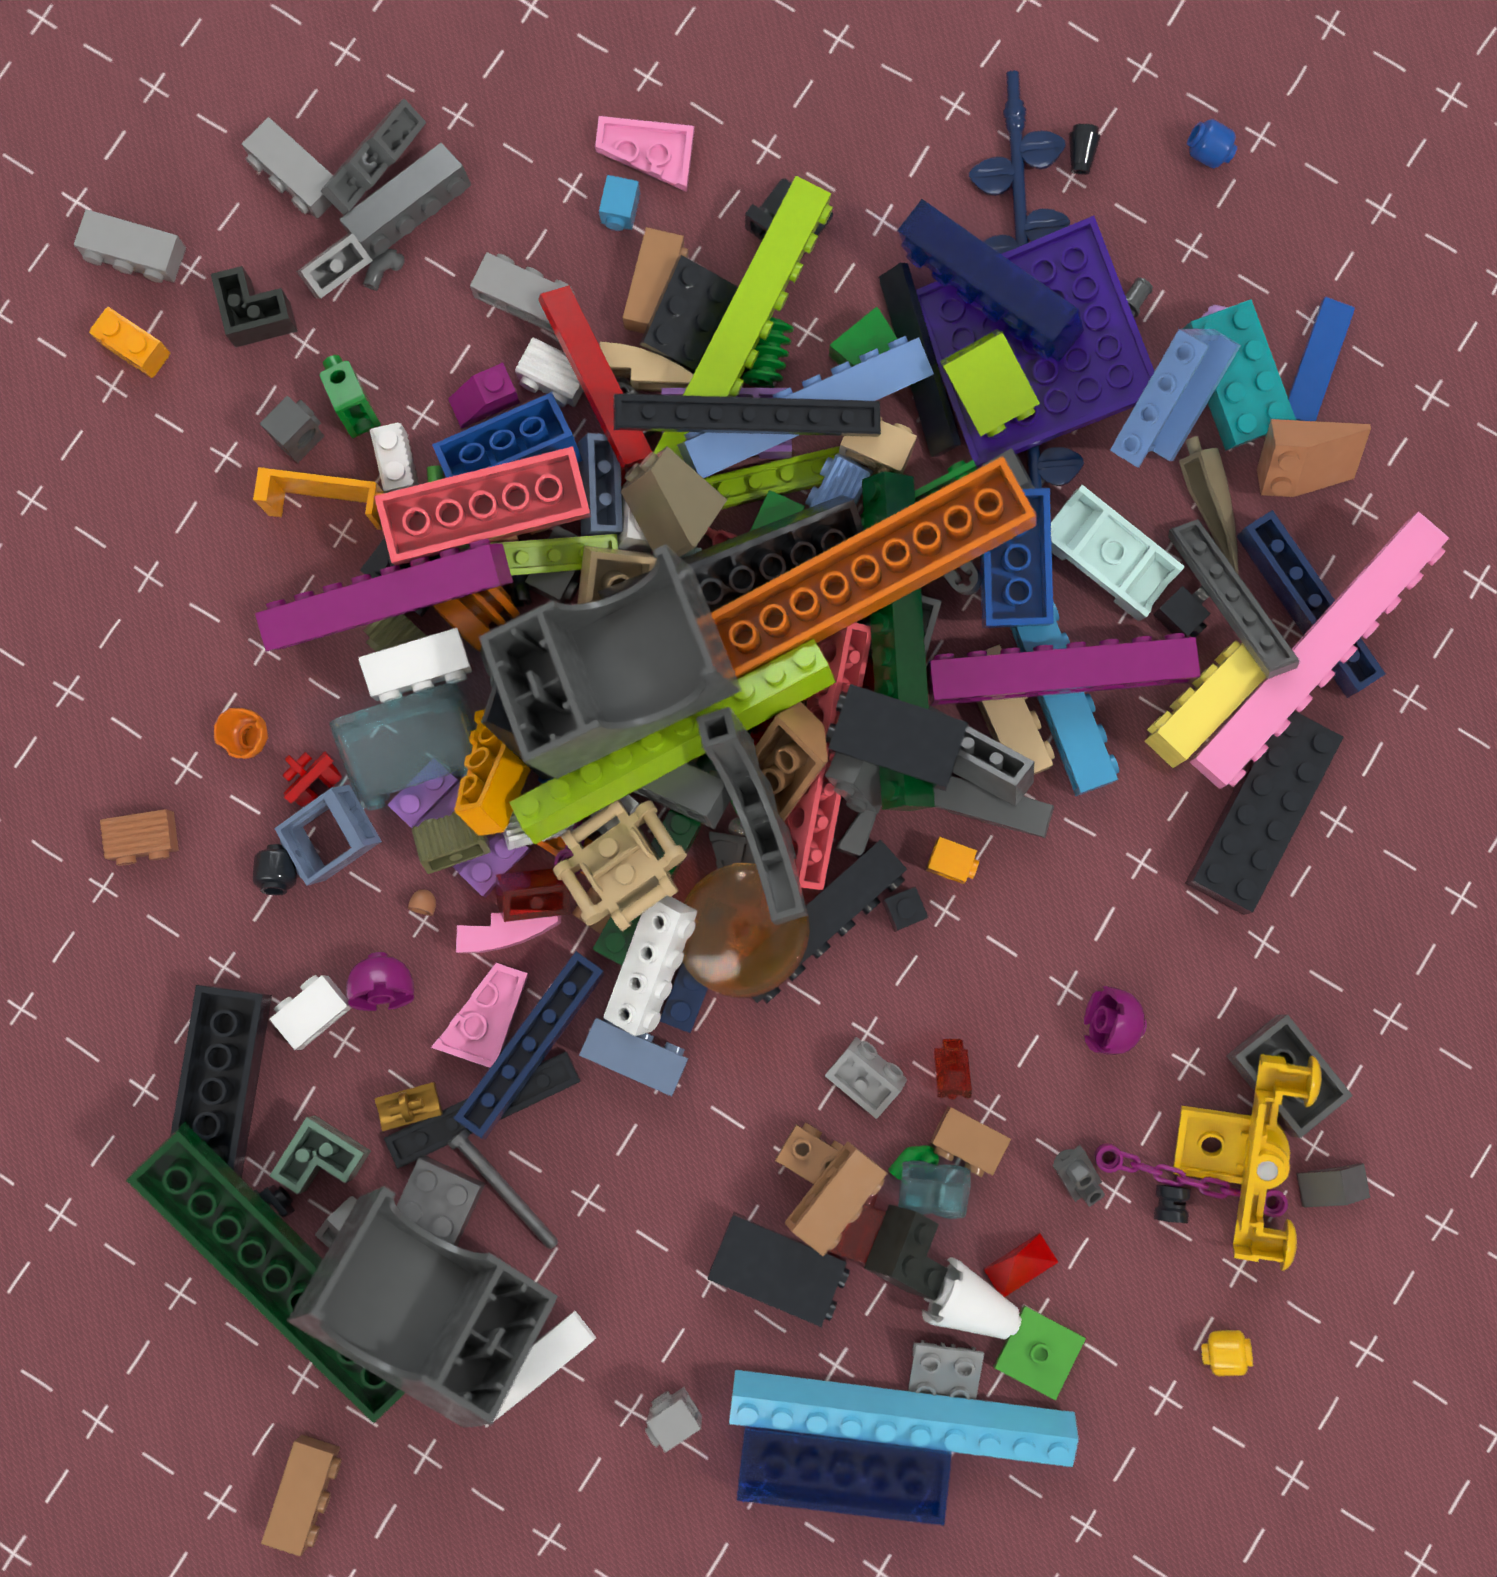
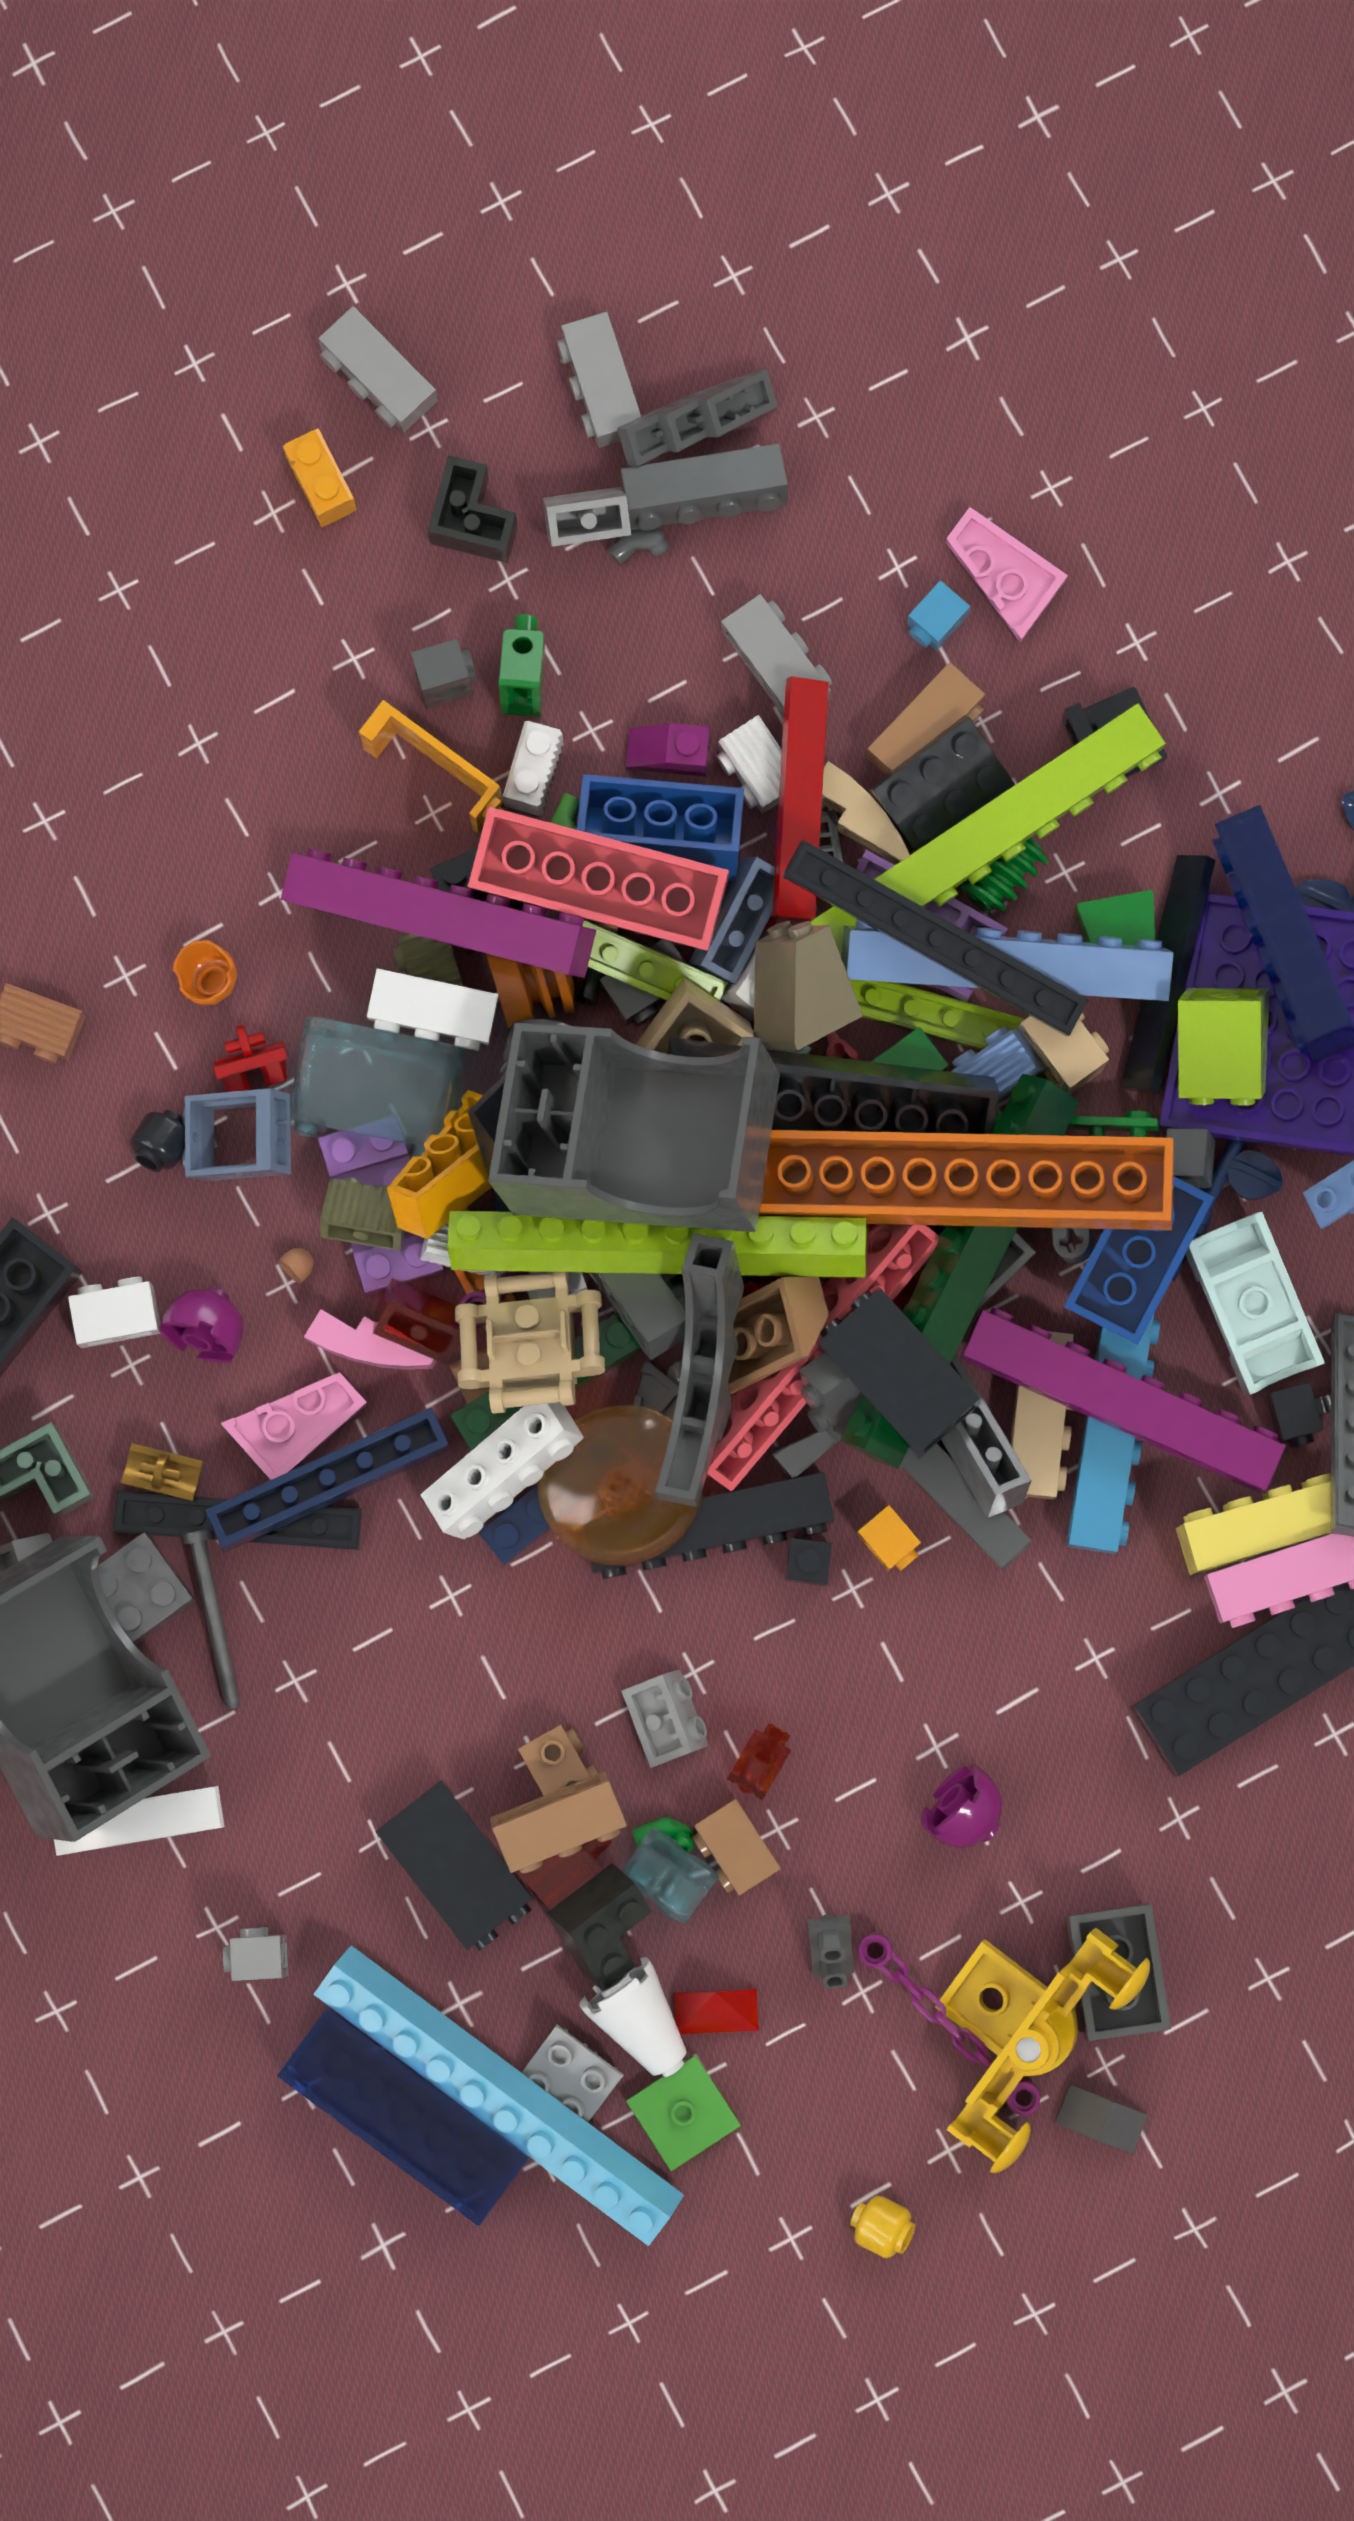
camera: 30 degrees right, 0 degrees up
sand blue brick [579,1018,689,1096] -> none
black wheel [1154,1184,1191,1223] -> none

